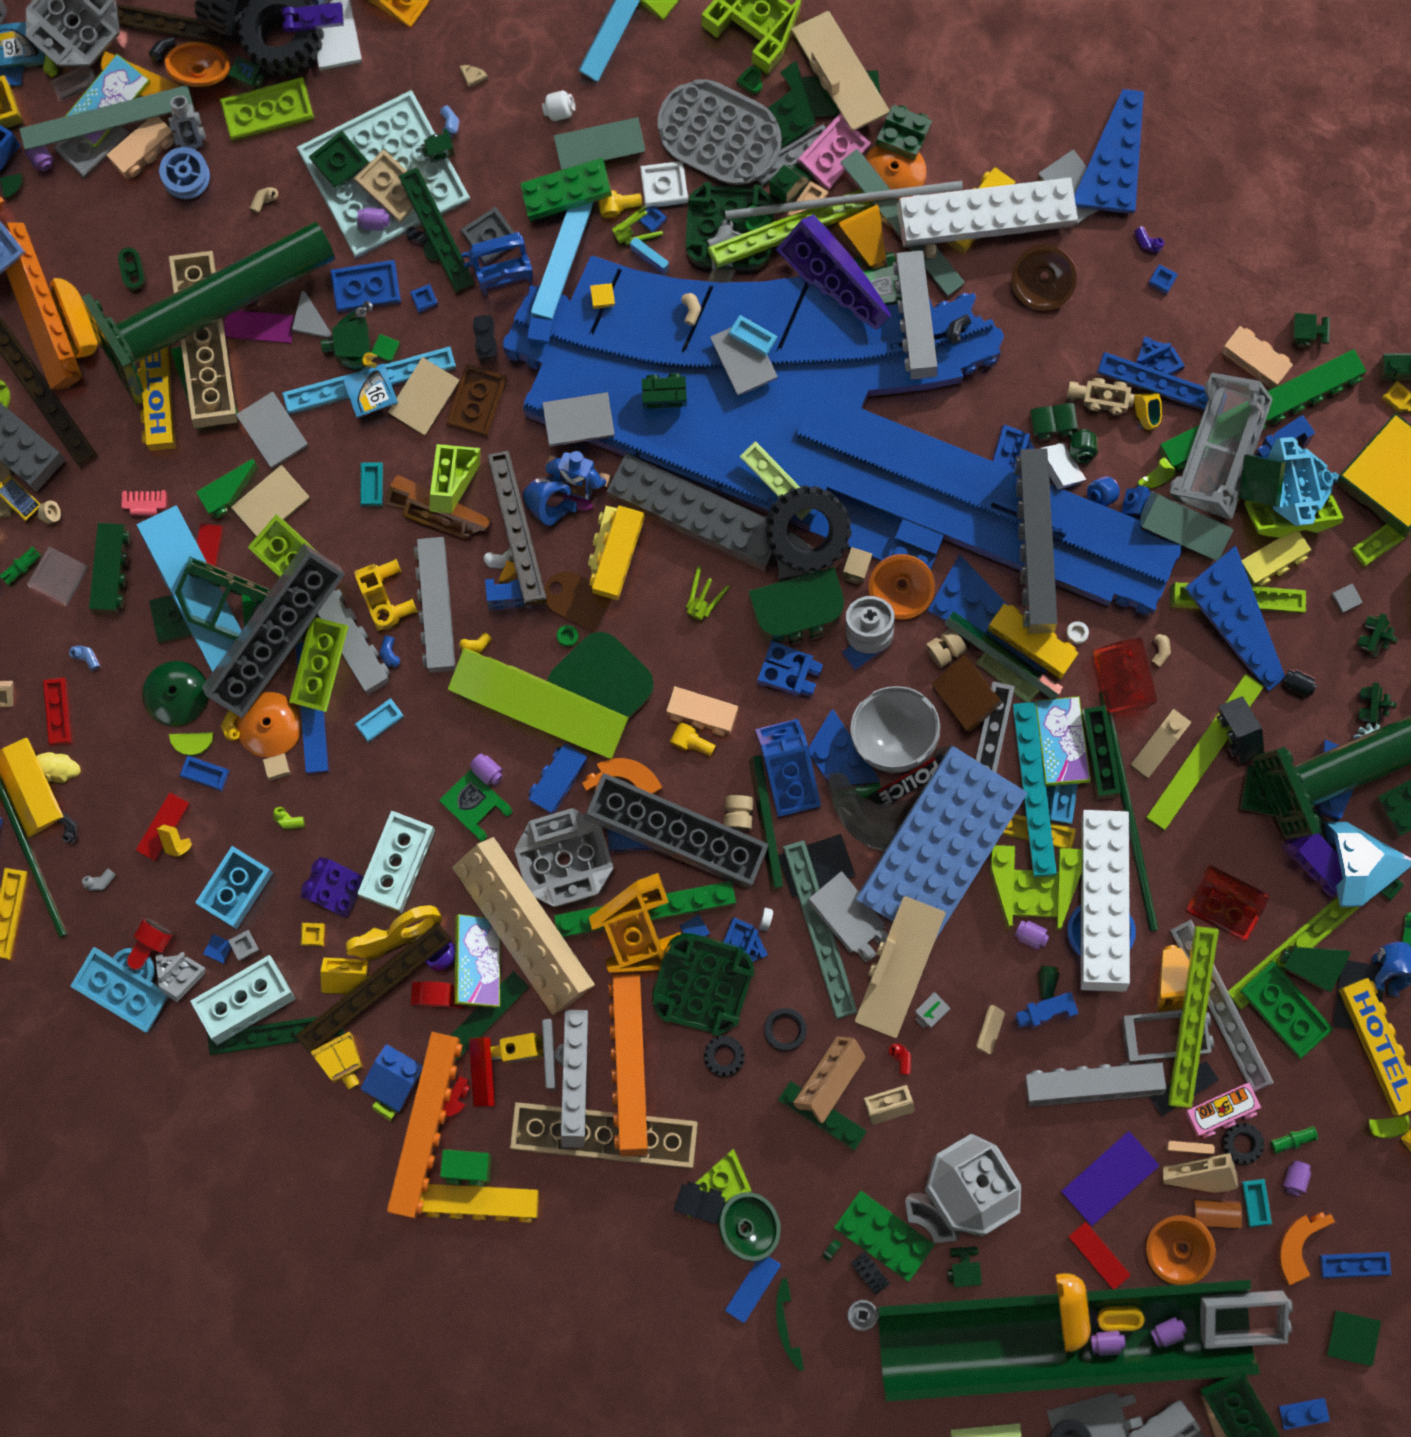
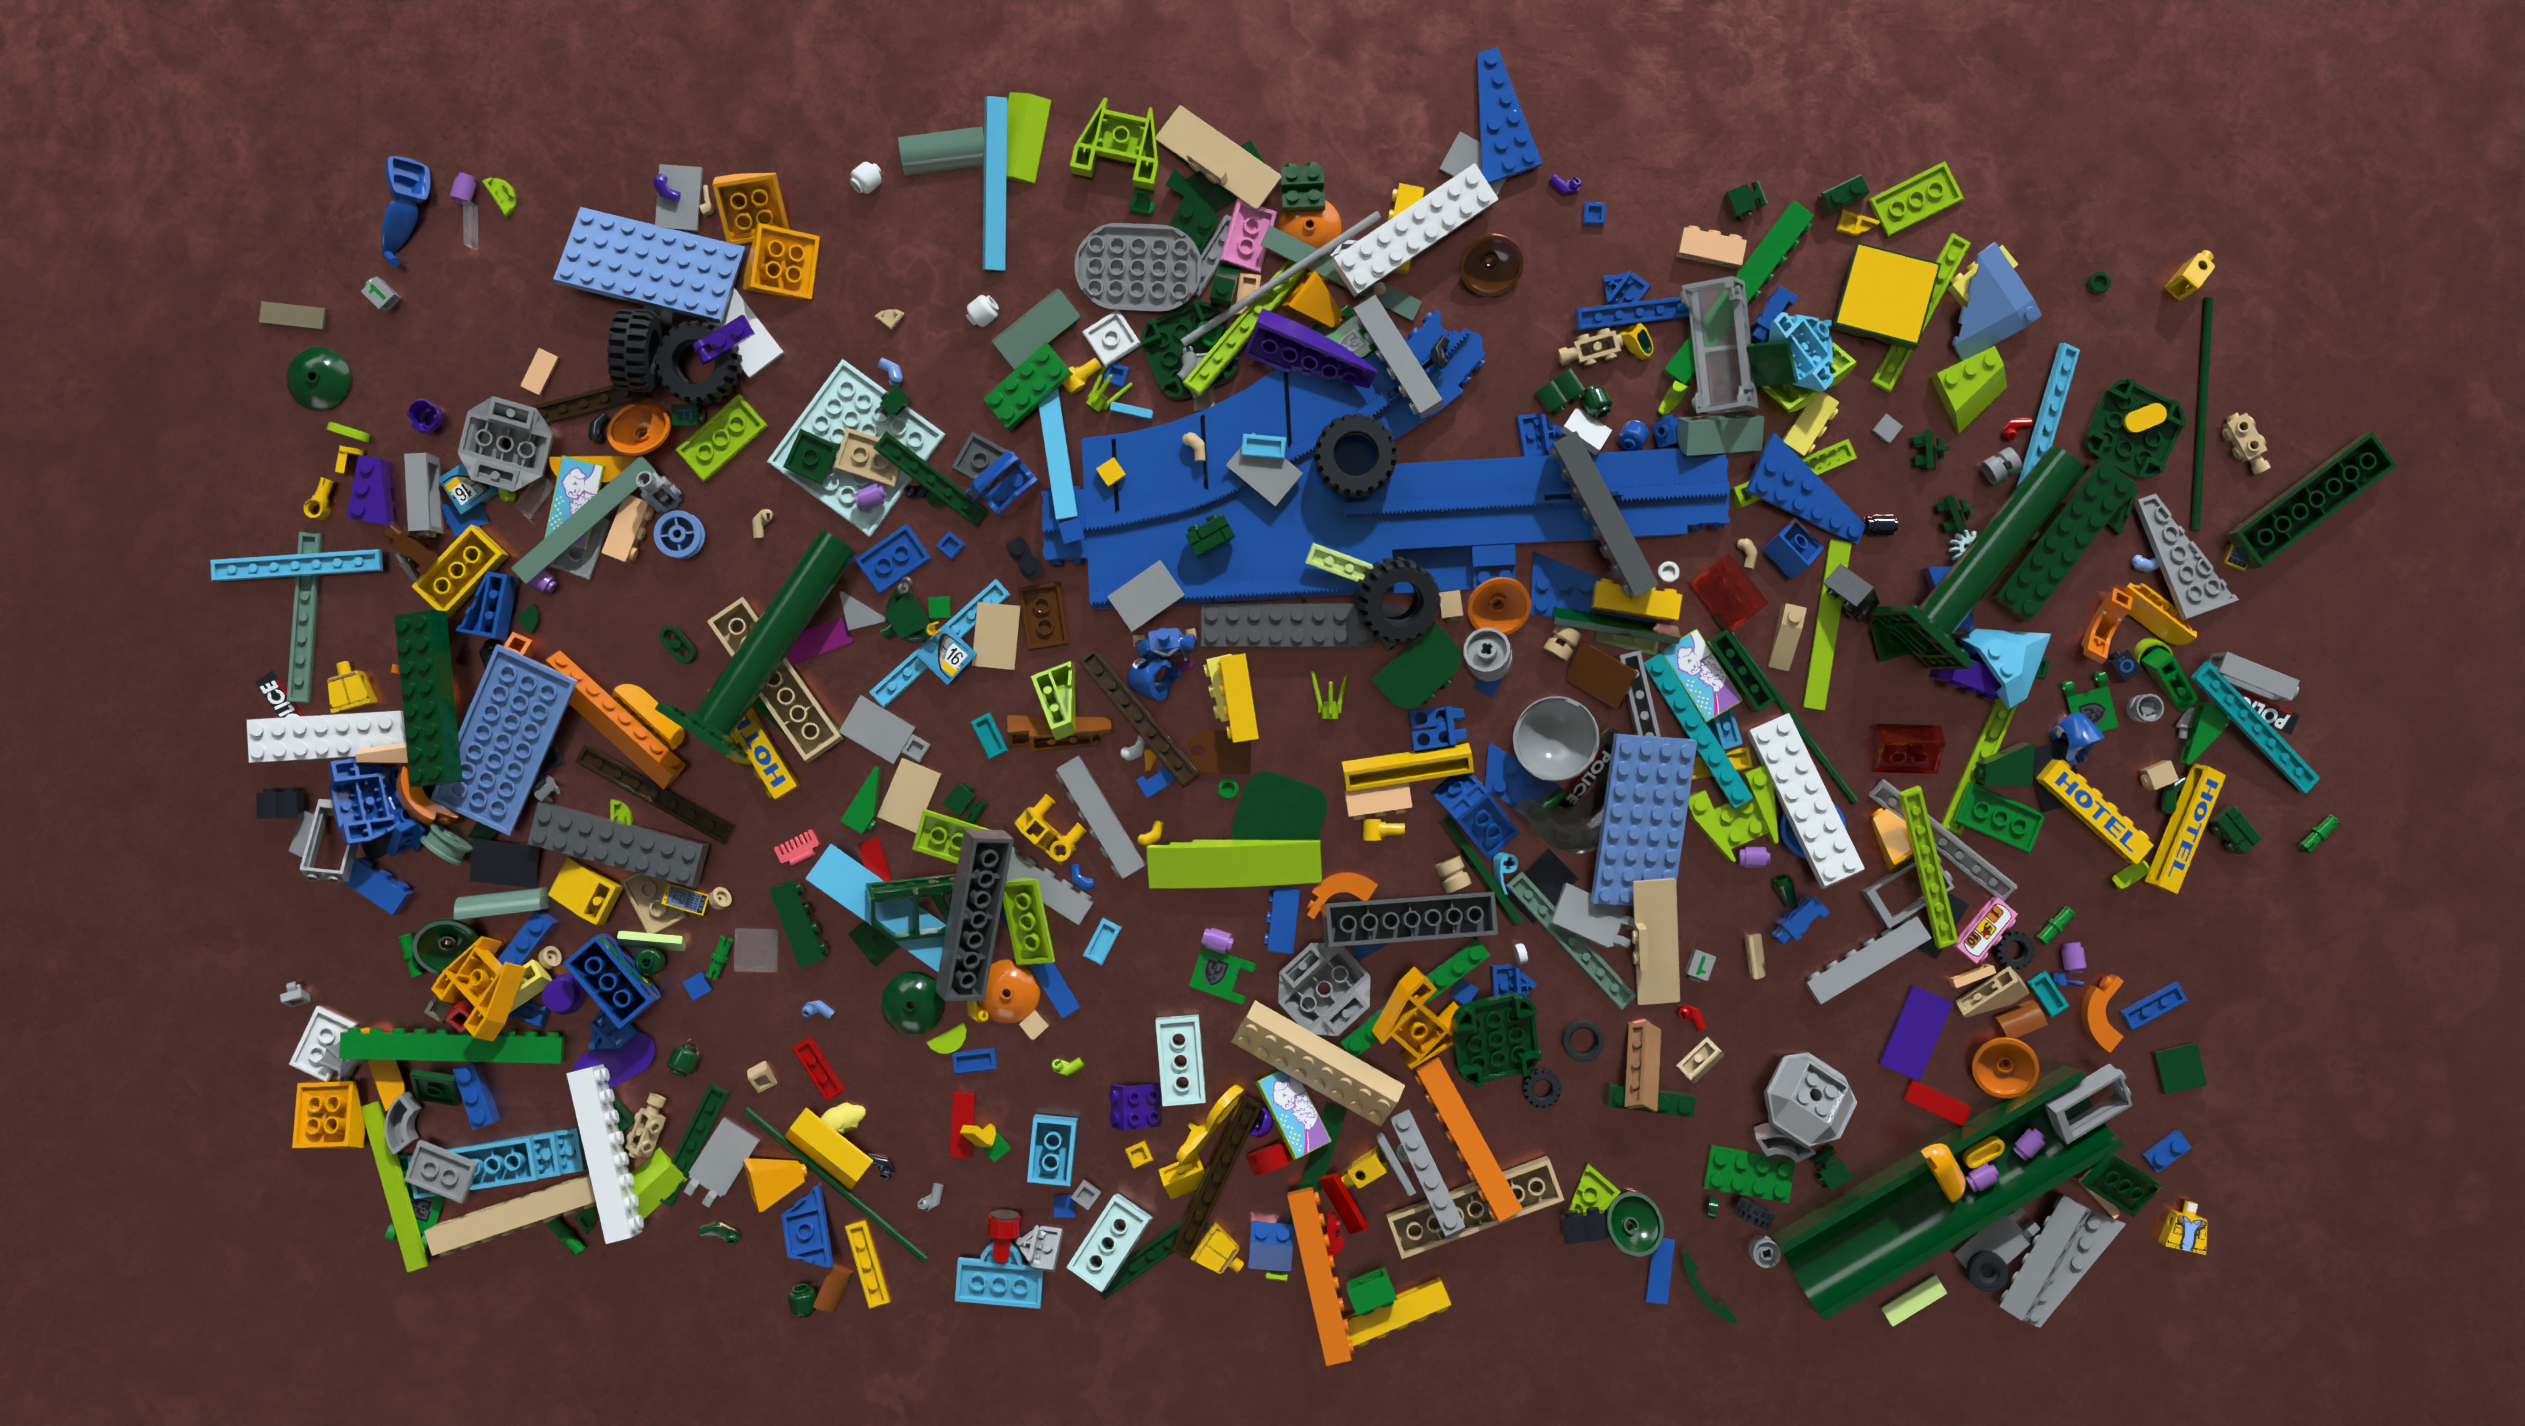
camera: 25 degrees left, 10 degrees up
none -> light grey tile [901,734,931,763]
none -> dark green brick [942,782,987,824]
none -> green tile [981,1132,1012,1163]
none -> black tyre [1314,413,1397,498]
none -> yellow brick [1342,743,1474,791]
none -> medium azure panel [1492,852,1518,895]
none -> blue slope [1763,517,1824,580]
none -> blue hand [2053,973,2084,987]

